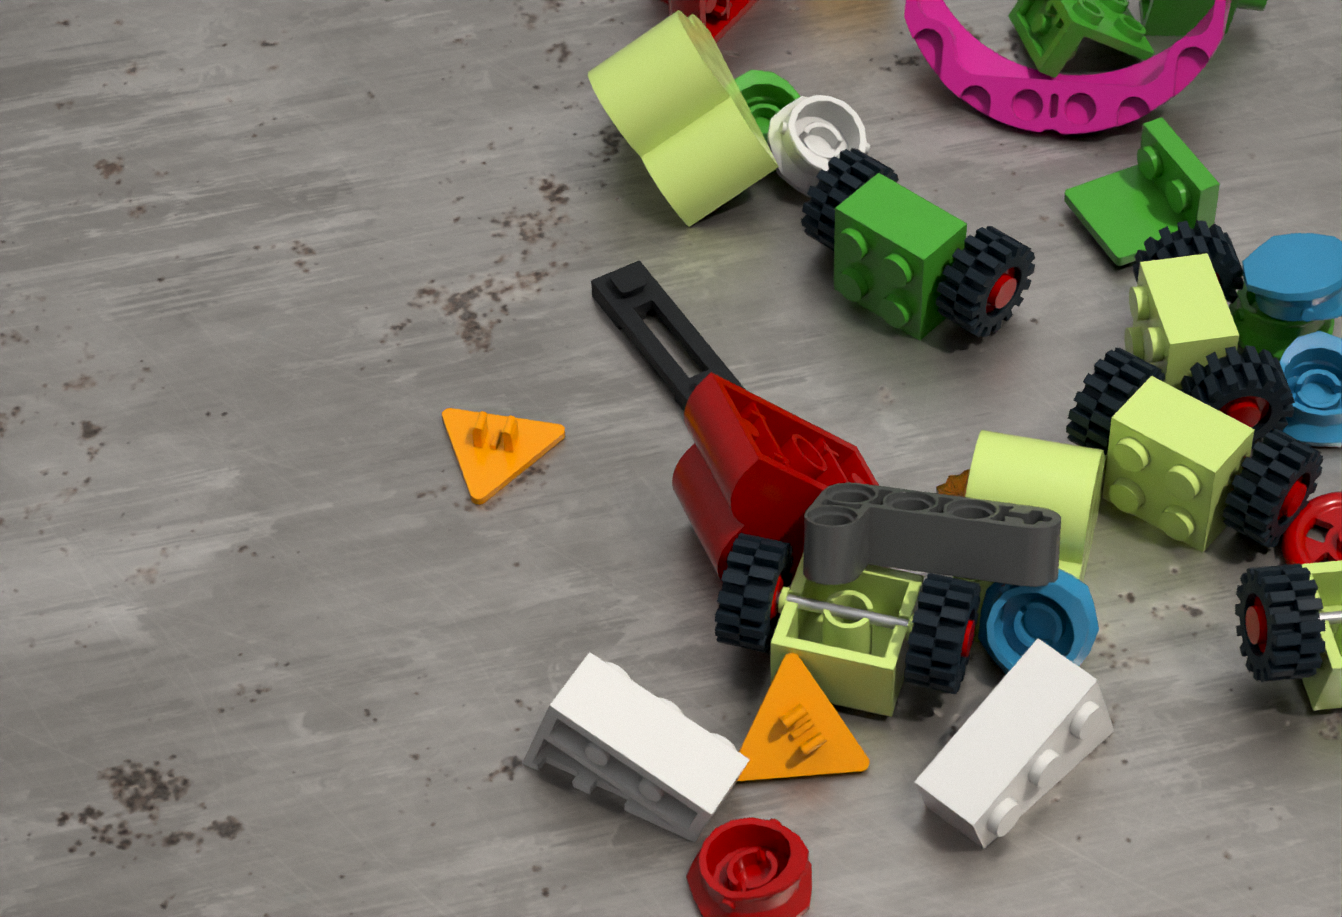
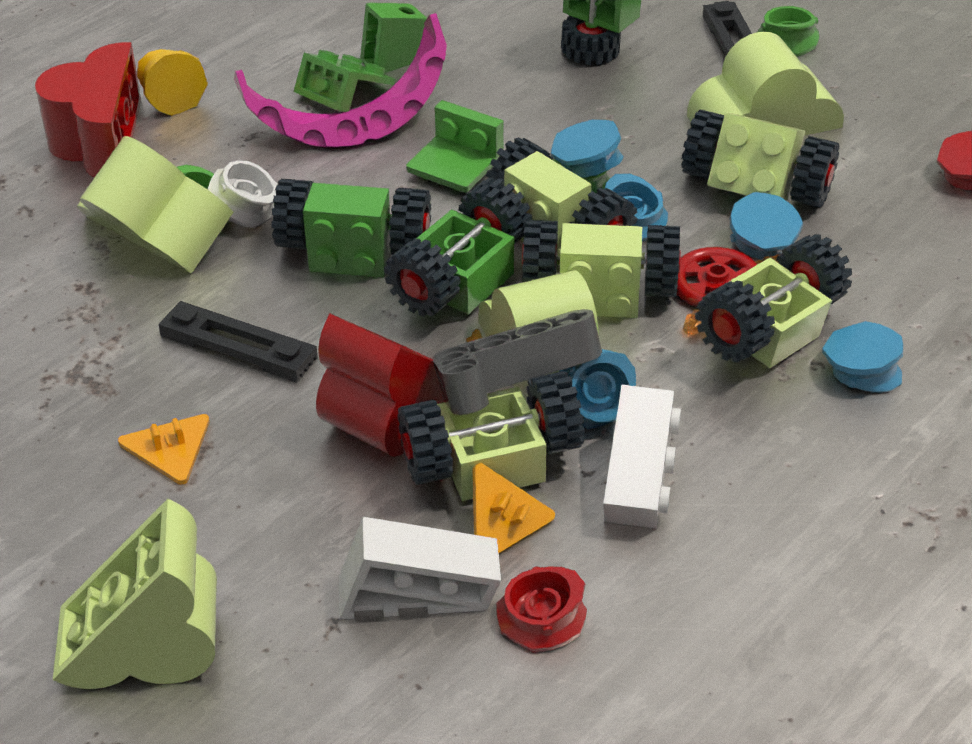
camera: 35 degrees left, 5 degrees down
none -> yellowish green brick [53,499,217,689]
none -> brick [384,177,532,317]

